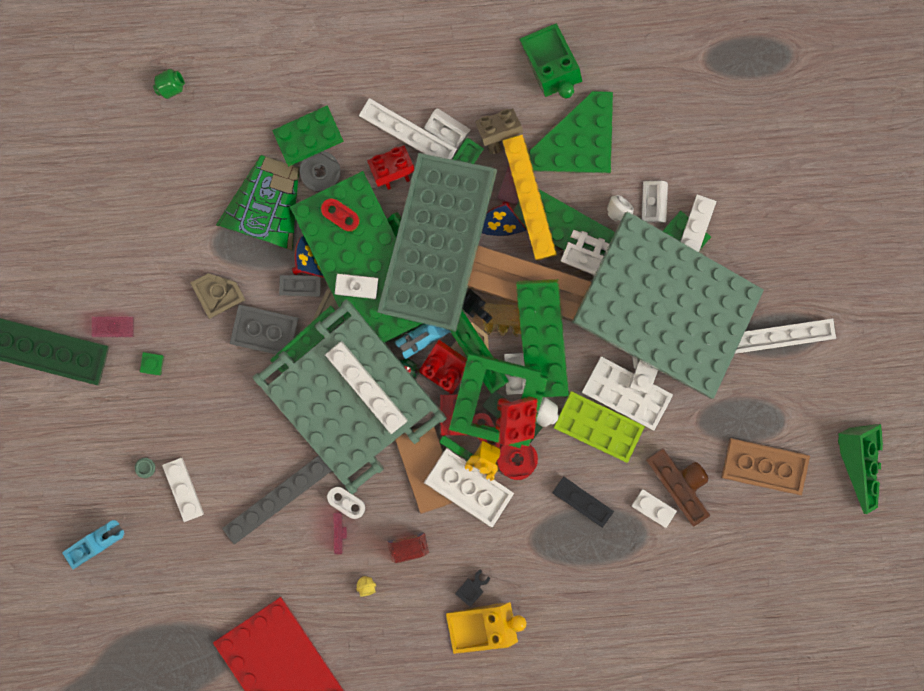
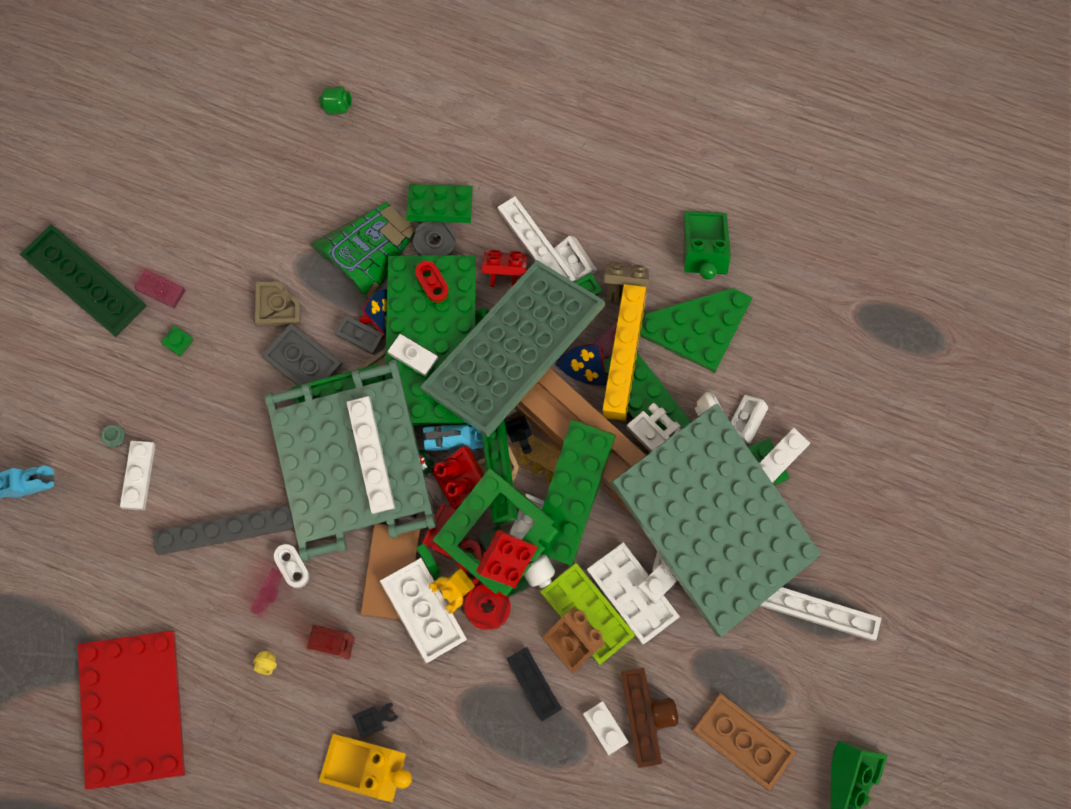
camera: 20 degrees right, 15 degrees down
none -> medium nougat plate [542,607,606,674]

